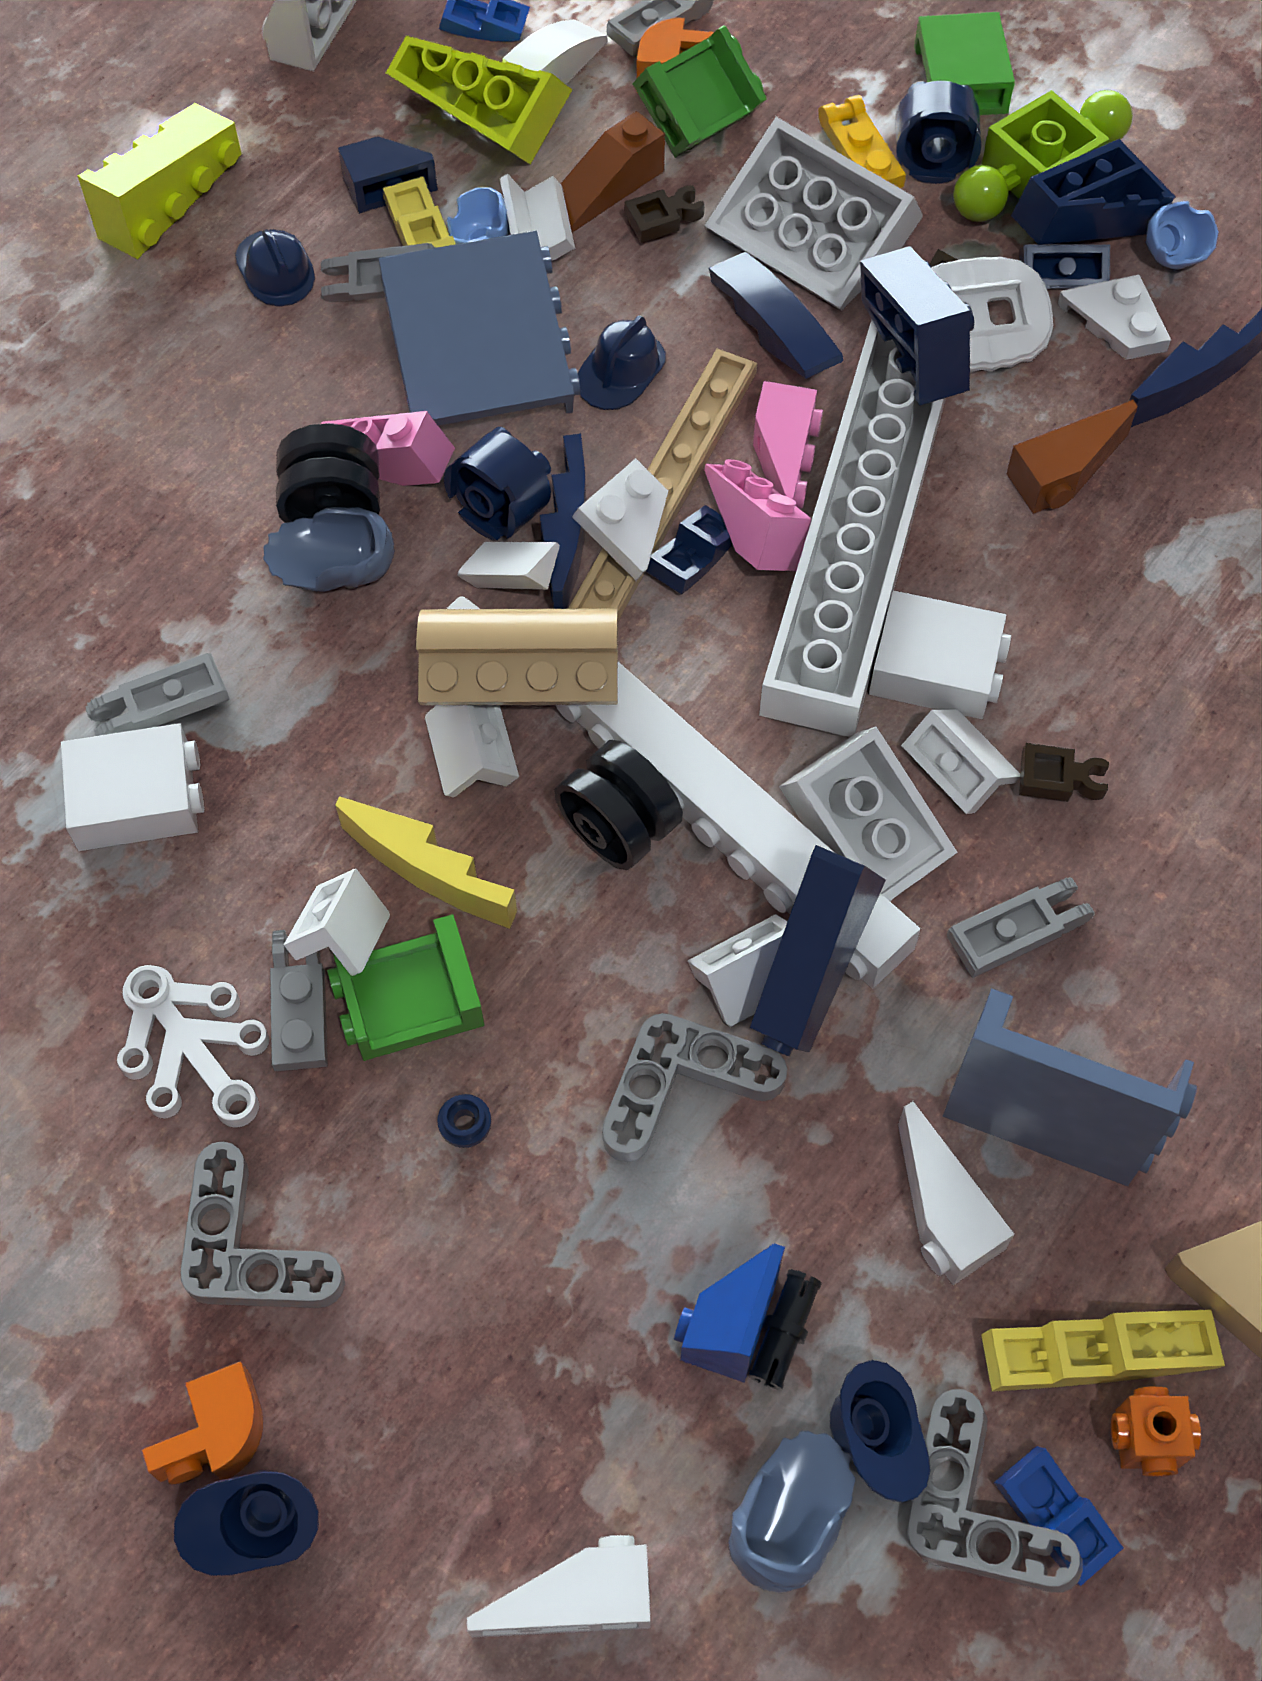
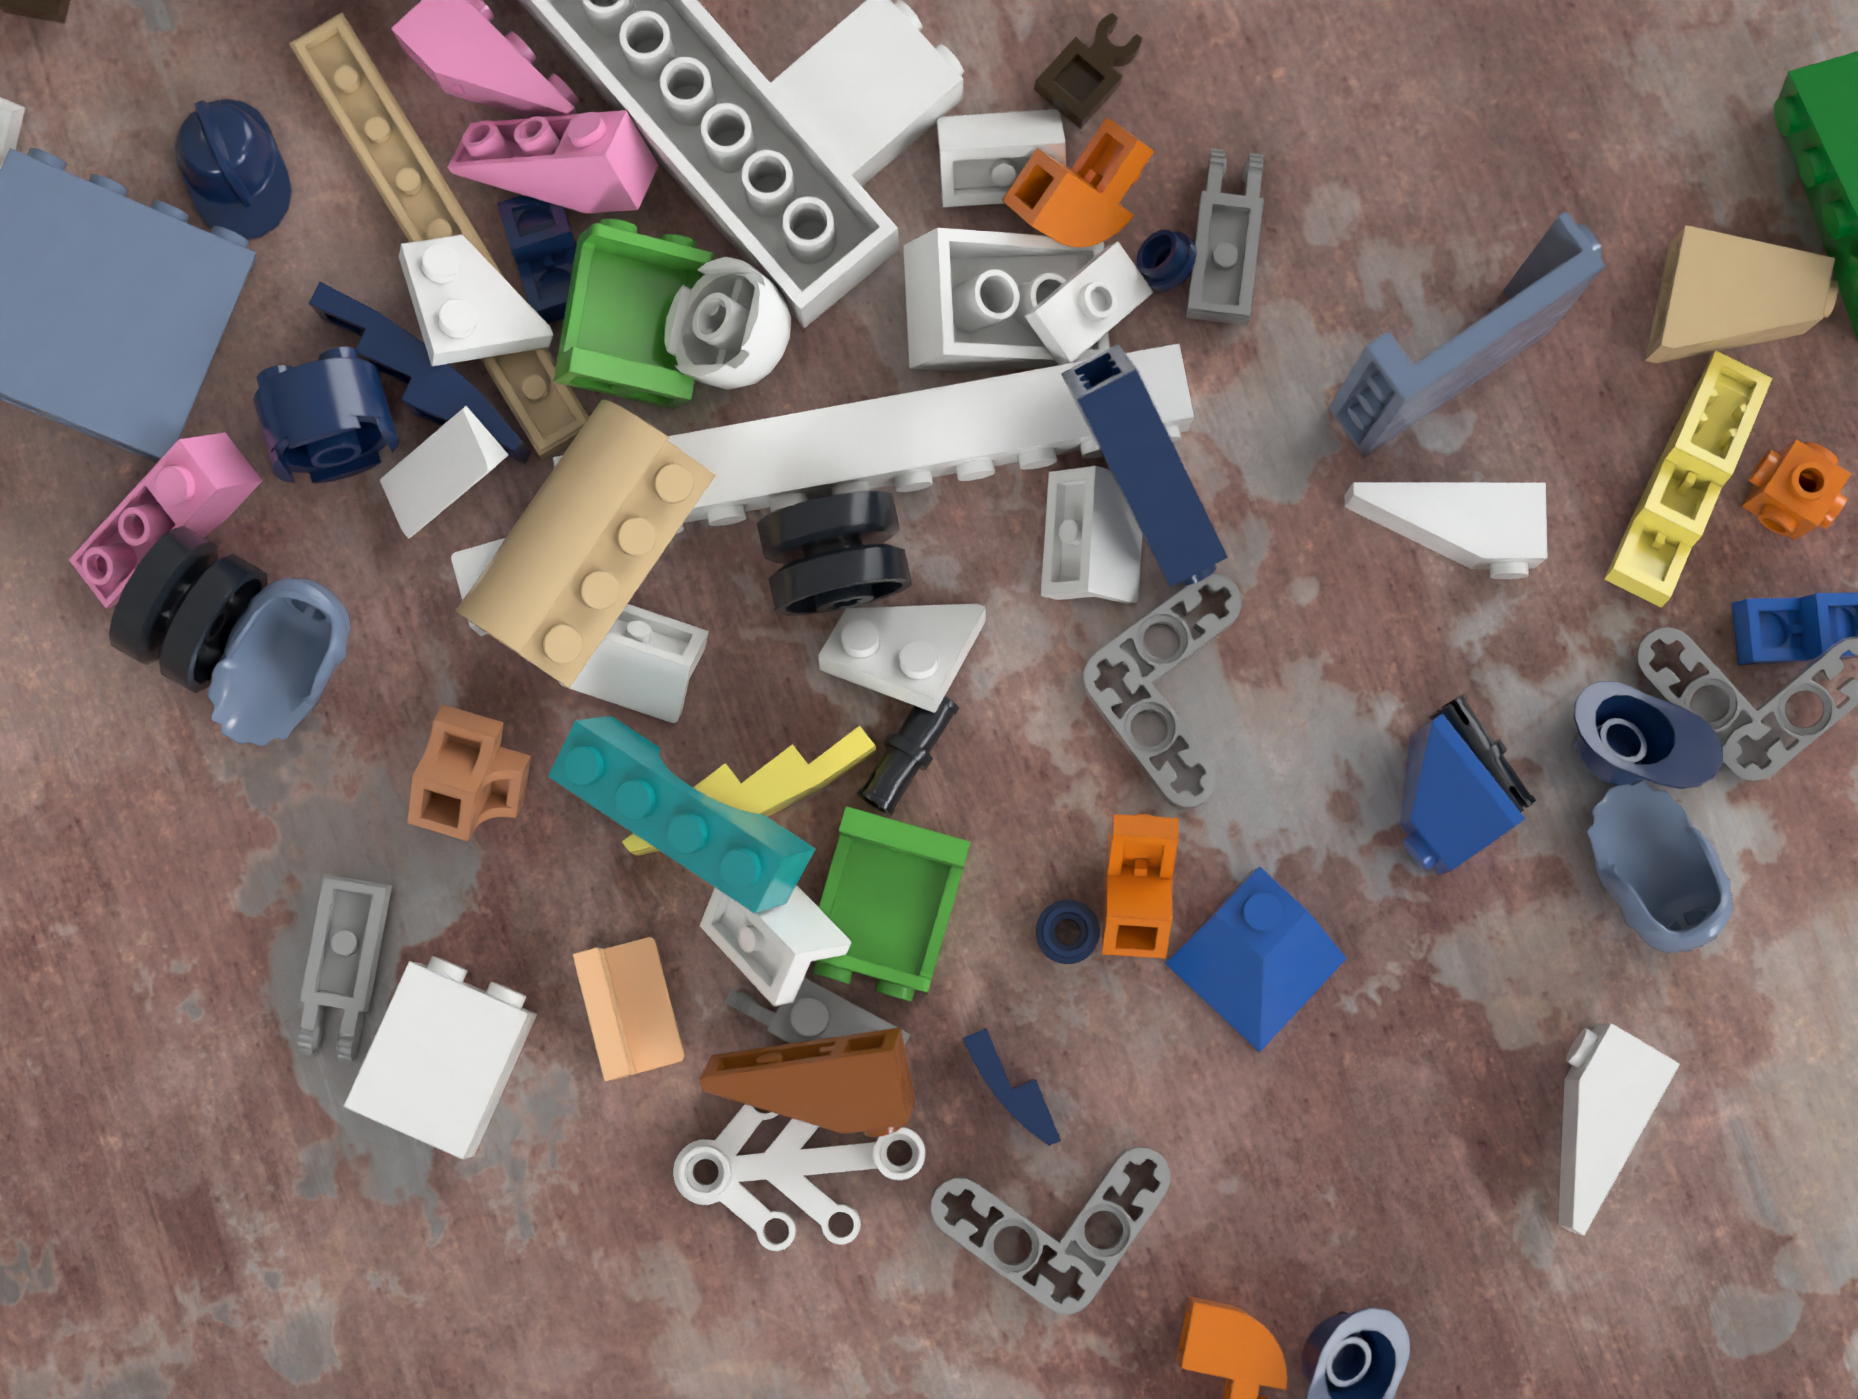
camera: 55 degrees left, 20 degrees up
none -> nougat brick [407,704,531,842]
none -> teal arch [548,716,816,914]
none -> bright green panel [553,219,714,410]
none -> light nougat panel [572,937,685,1081]
none -> white cylinder [664,257,791,390]
none -> dark orange slope [699,1027,915,1137]
none -> white wing [818,603,986,713]
none -> black pin [857,696,959,816]
none -> dark blue slope [962,1028,1061,1146]
none -> orange brick [1001,117,1155,247]
none -> white plate [1024,241,1153,365]
none -> orange brick [1102,814,1179,959]
none -> dark blue plate [1136,230,1197,292]
none -> blue slope [1164,866,1347,1052]

